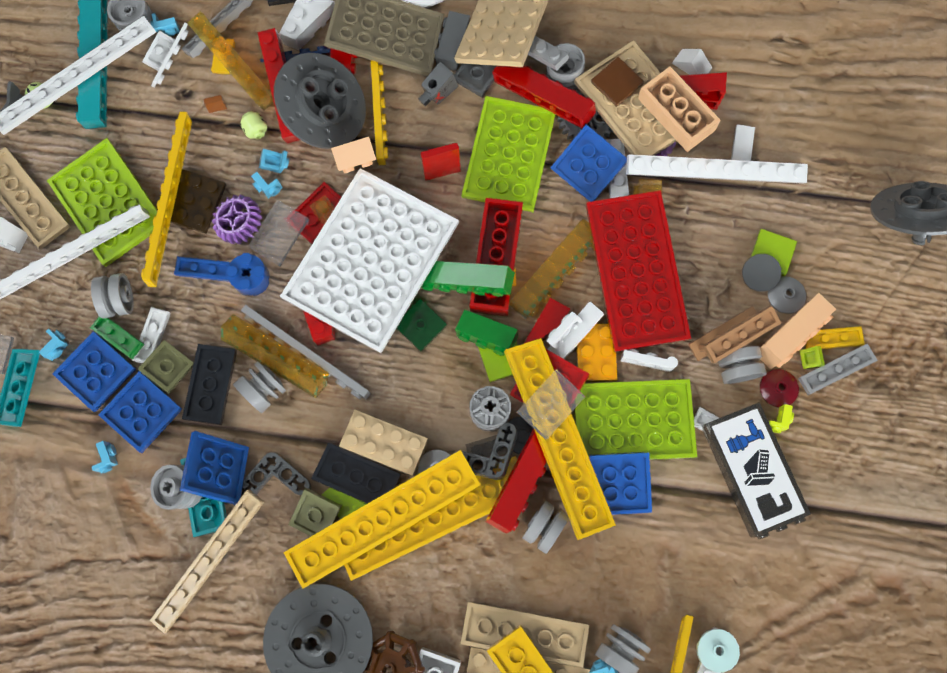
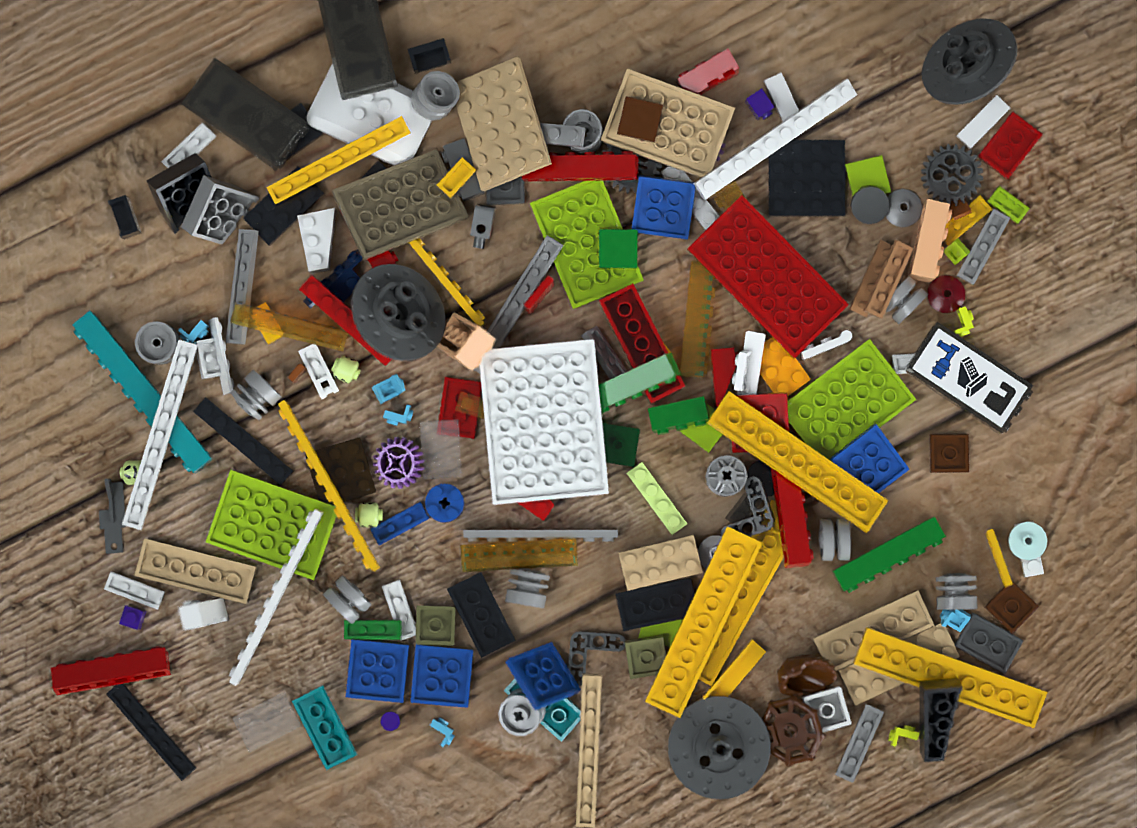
camera: 35 degrees left, 10 degrees up
medium azure bracket [39,328,69,361] -> none
clear tile [517,369,585,440] -> none
light nougat brick [638,66,720,152] -> none
white slope [672,49,712,75] -> none
none -> black plate [193,397,293,486]
none -> light grey wheel [230,369,282,420]
none -> white plate [298,343,339,399]
none -> yellowish green head [355,502,383,527]
none -> dark purple tile [381,711,400,731]
none -> yellow tile [436,157,476,199]
none -> light grey tile [473,235,564,374]
none -> light grey plate [581,326,627,380]
none -> green tile [599,229,638,269]
none -> yellowish green plate [626,462,687,535]
none -> yellow panel [701,639,766,700]
none -> dark purple brick [745,88,774,120]
none -> black plate [768,140,845,217]
none -> reddish brown hair [777,654,837,698]
none -> green brick [832,516,946,593]
none -> dark grey gear [921,144,983,206]
none -> reddish brown tile [929,434,969,473]
none -> dark orange tile [949,198,972,221]
none -> white tile [956,95,1010,149]
none -> red tile [977,111,1043,180]
none -> lime plate [987,186,1030,224]

